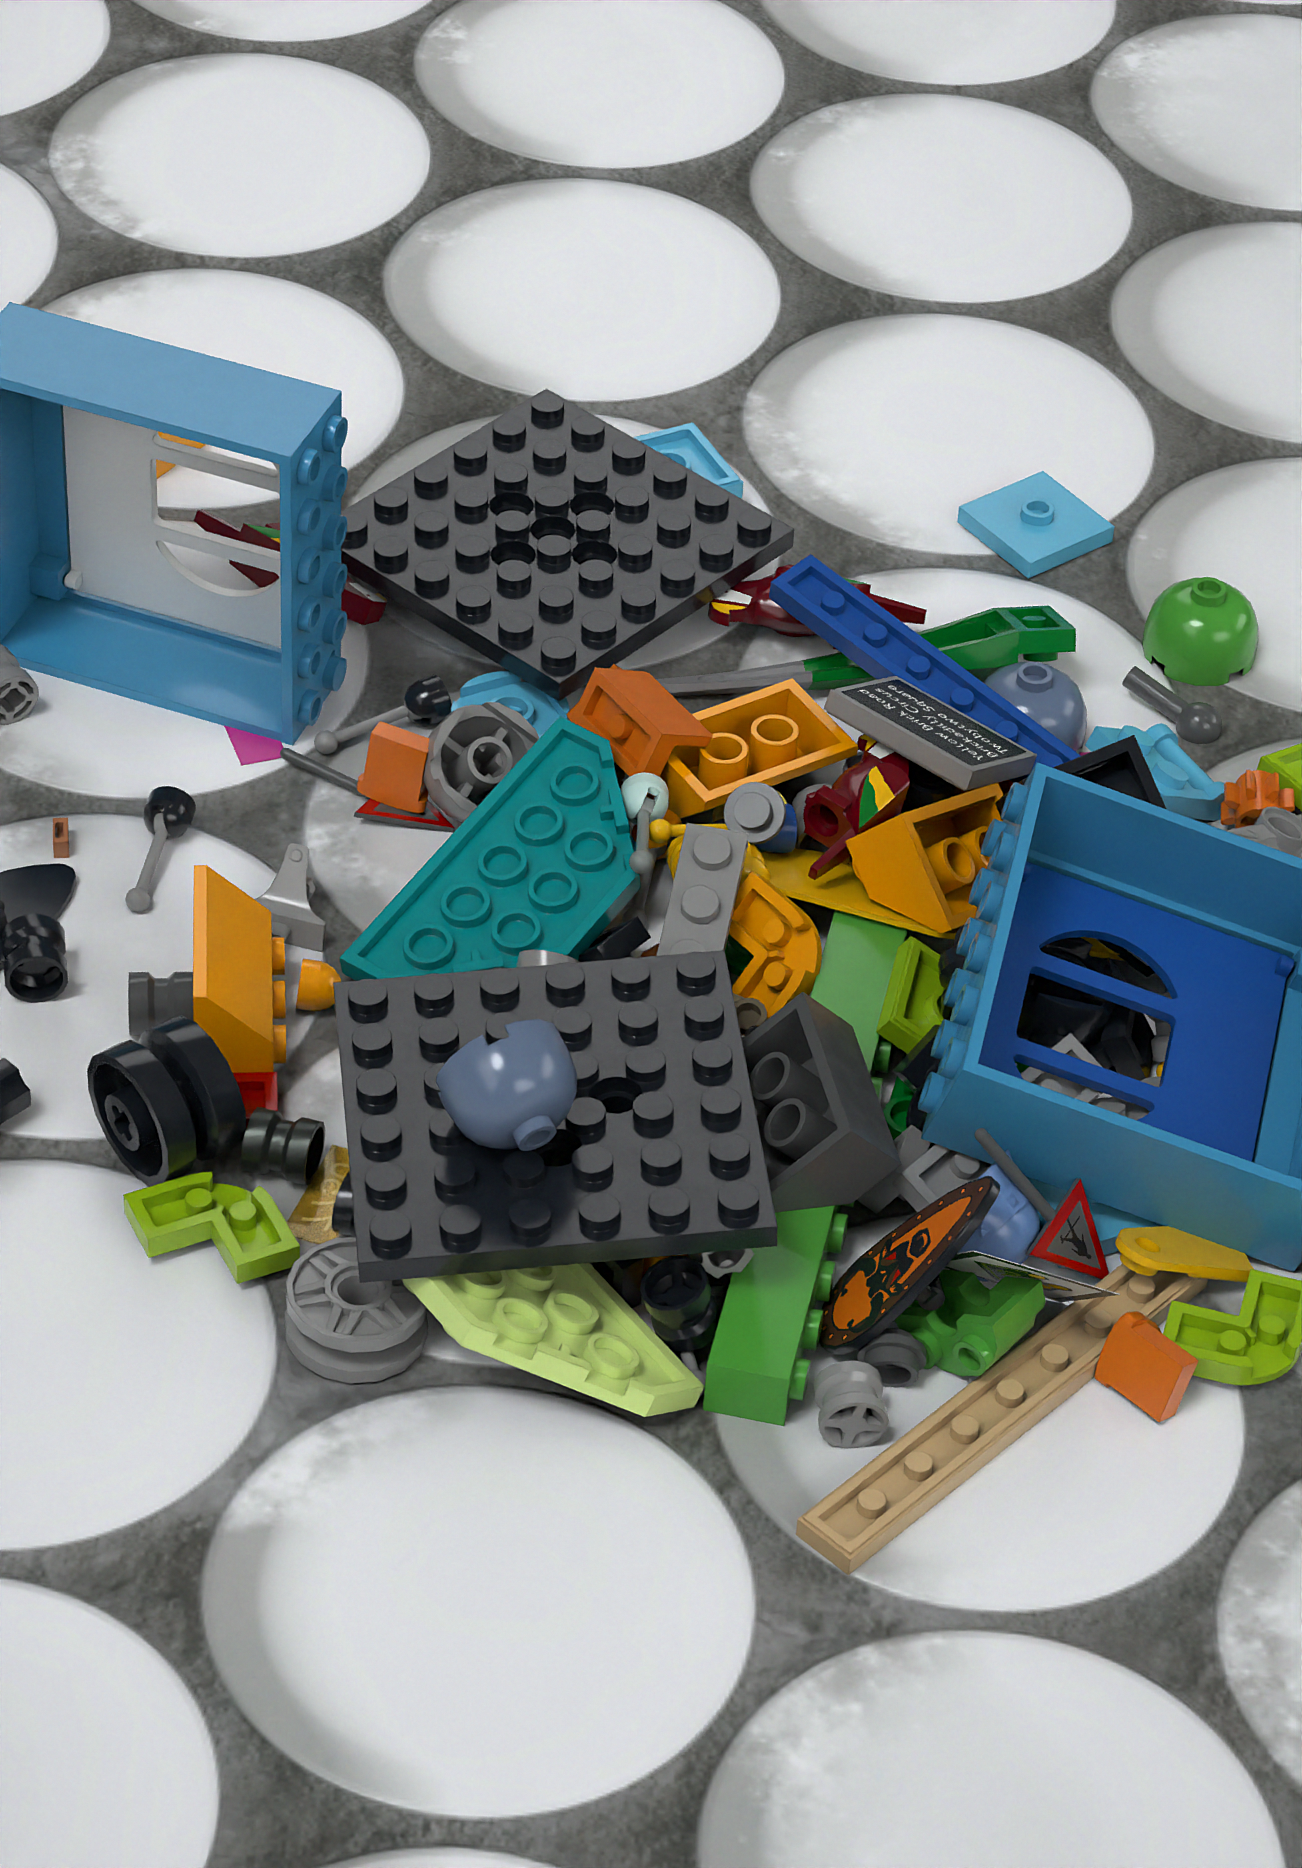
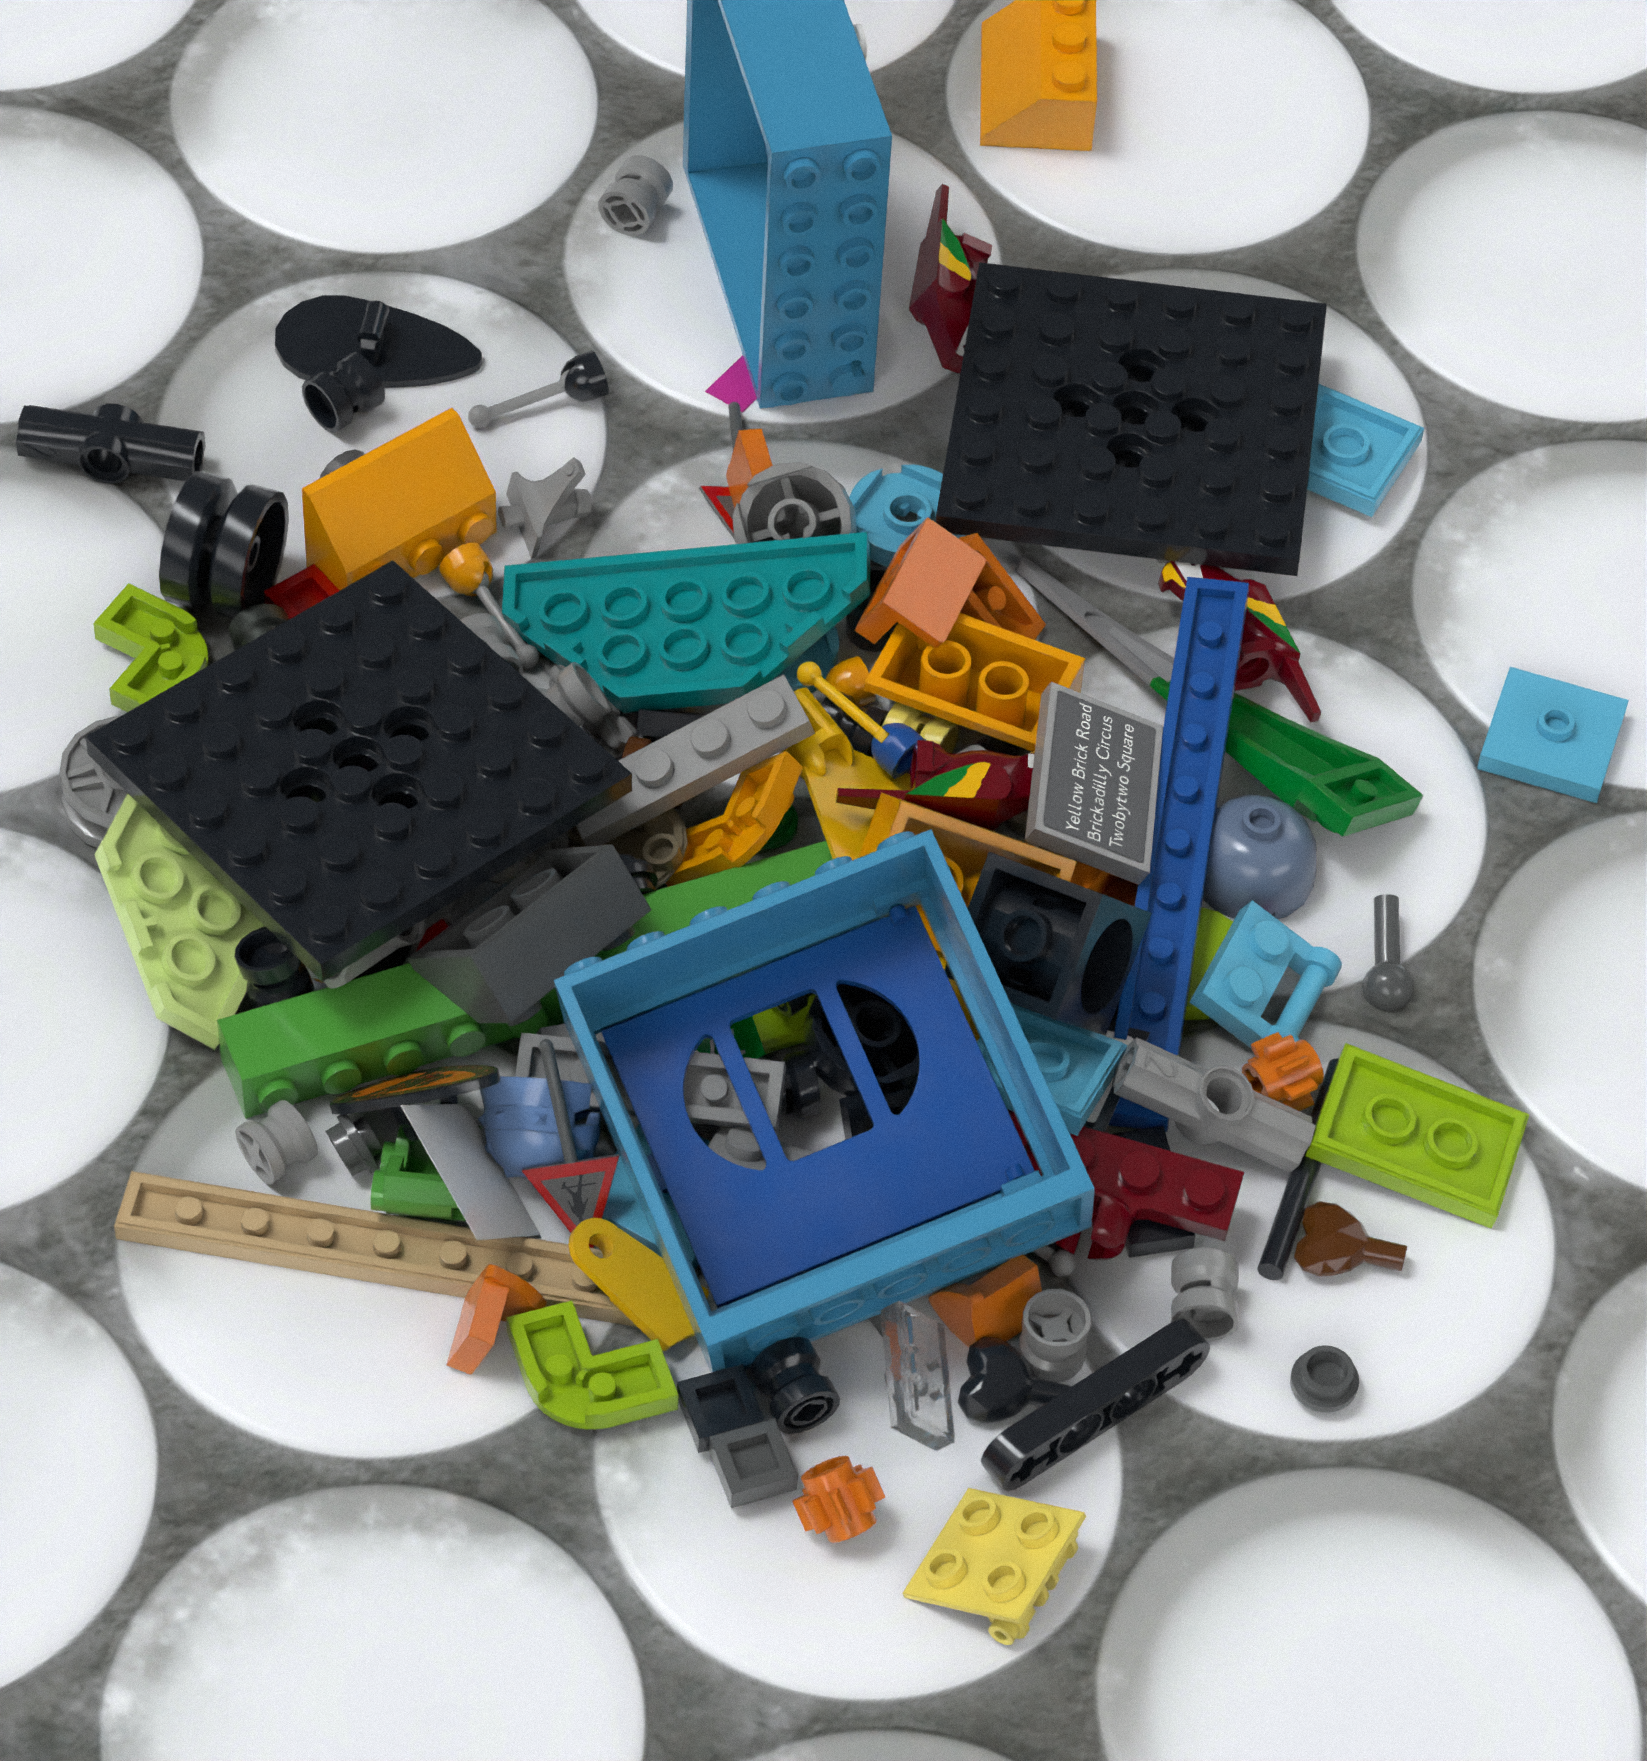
camera: 55 degrees right, 10 degrees up
nougat piece [53,817,69,858] -> none
hinge [314,674,452,754] -> none
sand blue cylinder [436,1019,577,1151] -> none
hinge [621,772,669,874] -> none
plate [724,782,786,845] -> none
bright green cylinder [1142,577,1258,686] -> none

